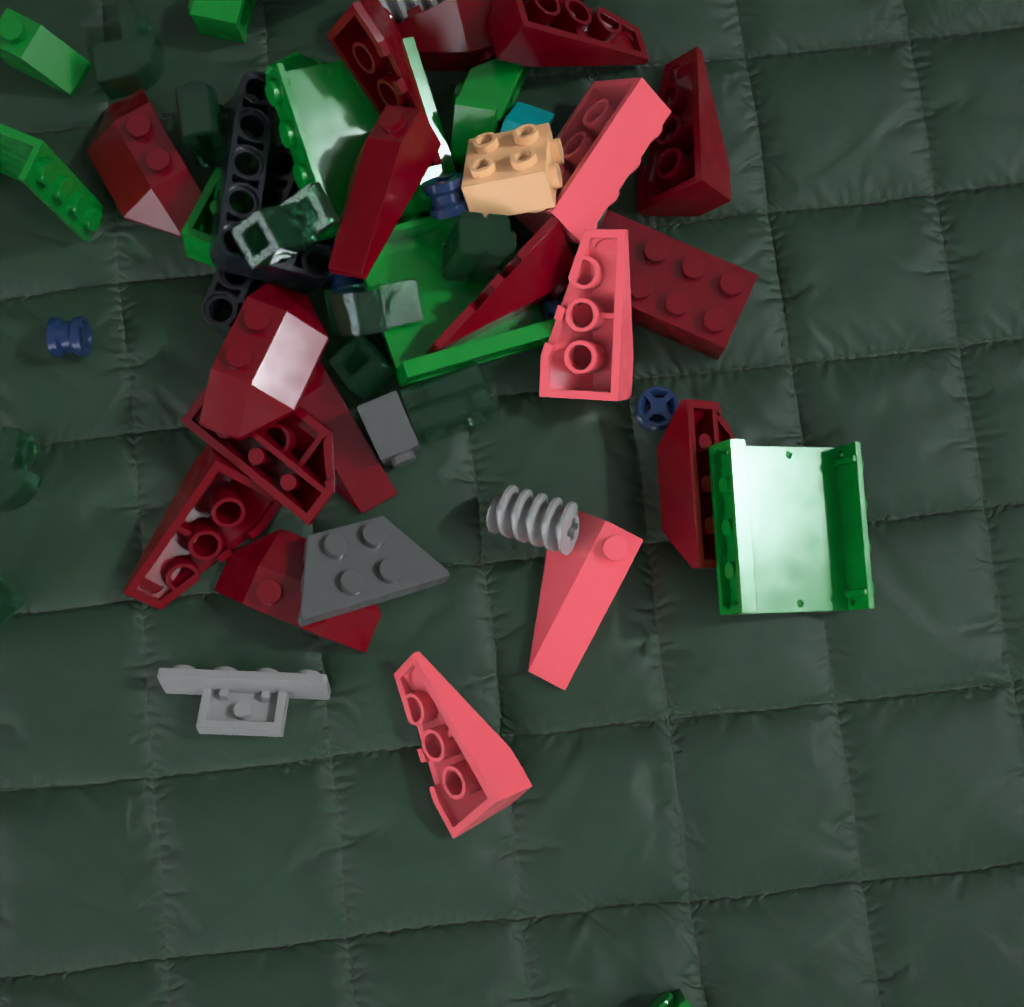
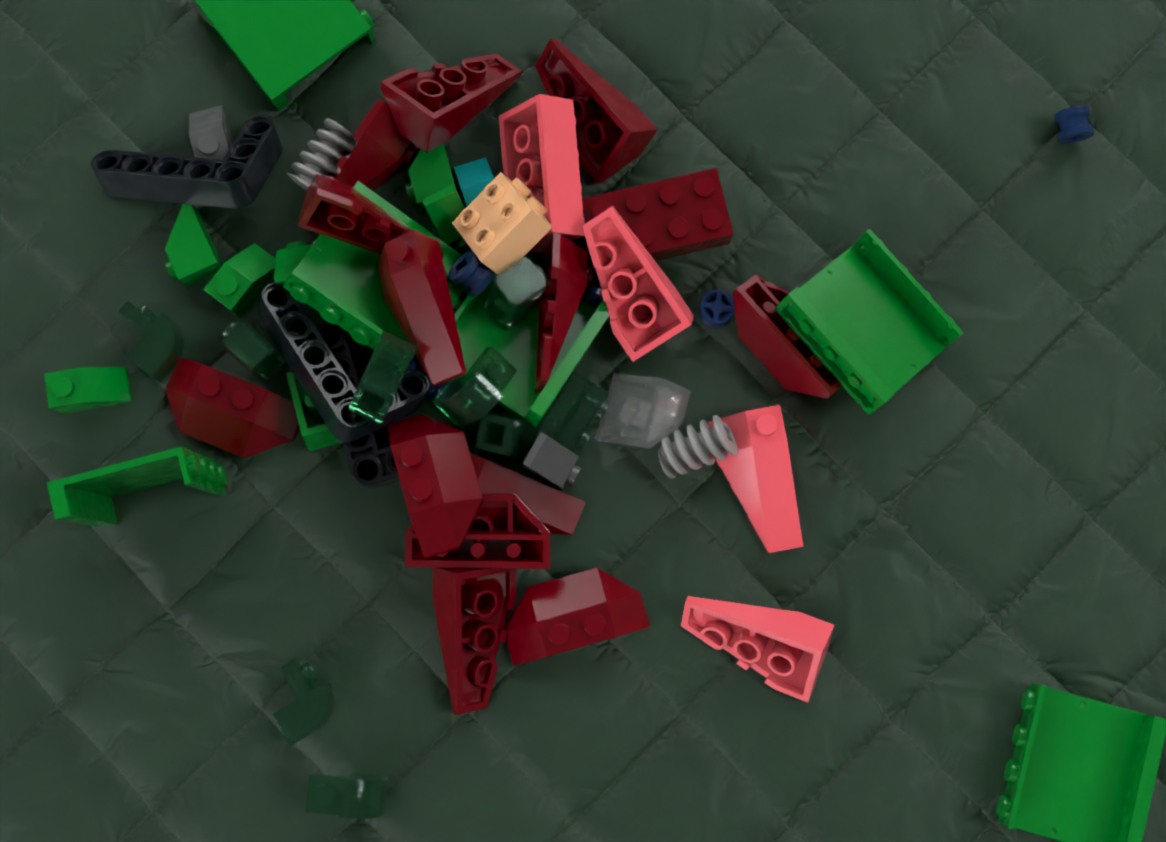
camera: 40 degrees left, 0 degrees up
dark blue wheel [46,316,93,358] -> none
light grey bracket [157,665,331,737] -> none
dark grey wing [298,516,450,627] -> none
none -> green slope [203,243,276,318]
none -> clear slope [595,373,691,449]

